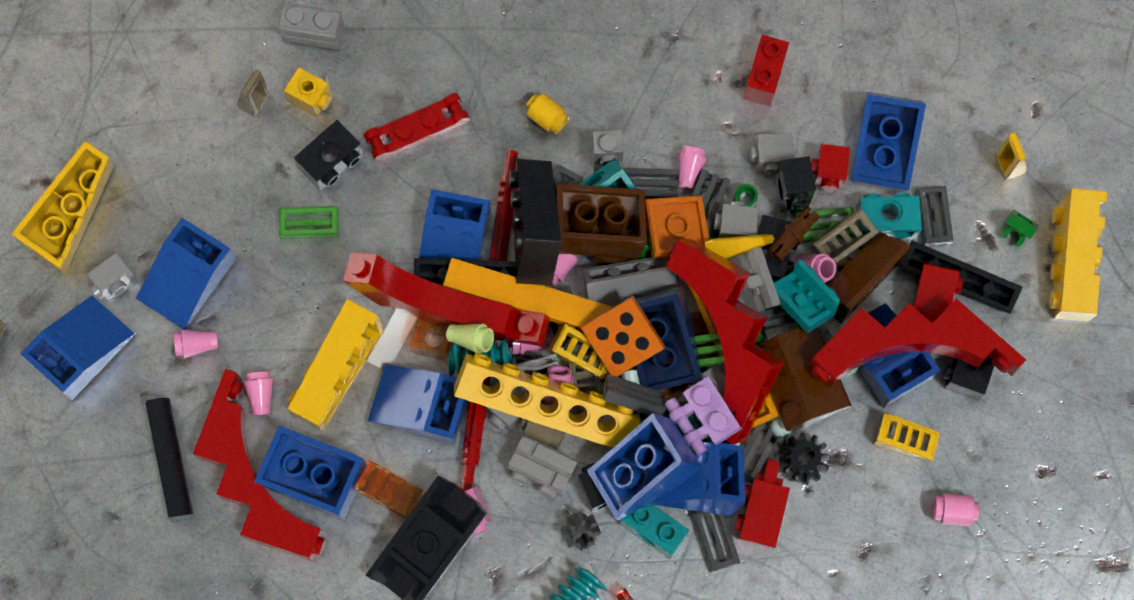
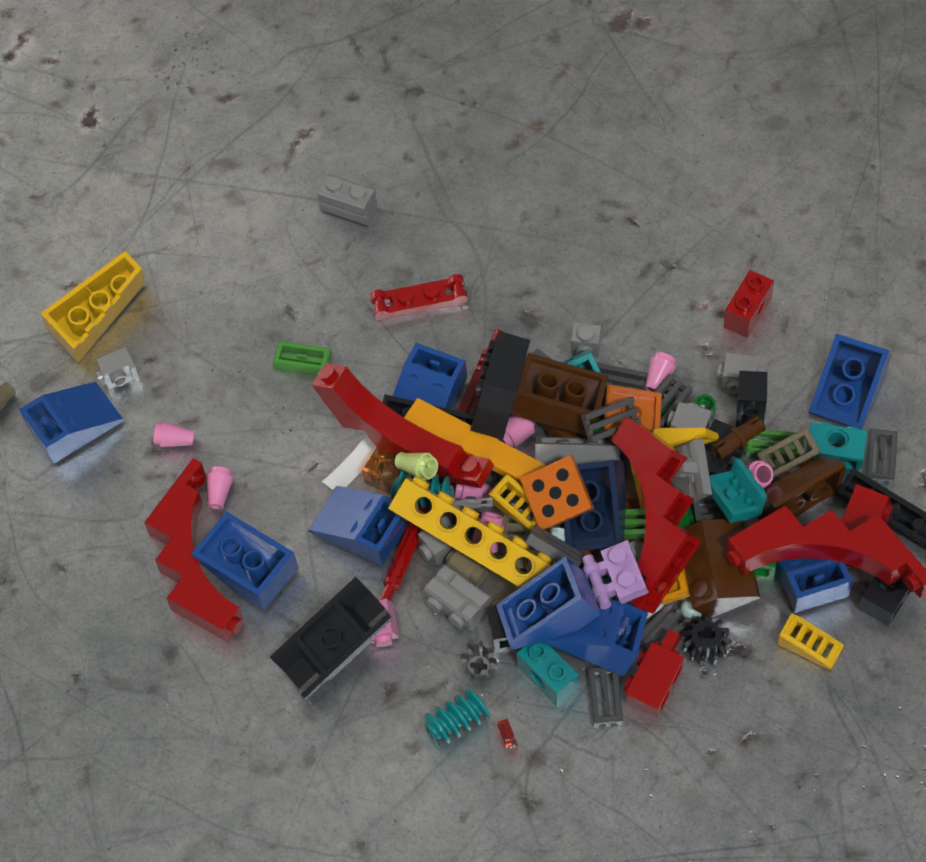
camera: 20 degrees right, 15 degrees down
blue slope [136,218,237,330] -> none
black brick [145,398,194,523] -> none
dark tan slope [237,69,270,117] -> none
yellow brick [284,67,332,117] -> none
yellow wedge [287,299,384,432] -> none
black brick [294,120,363,191] -> none
clear orange brick [355,460,425,520] -> none
yellow brick [526,93,570,134] -> none
red brick [811,144,850,192] -> none
bright pink brick [933,493,979,526] -> none
none -> dark grey tile [581,397,642,442]

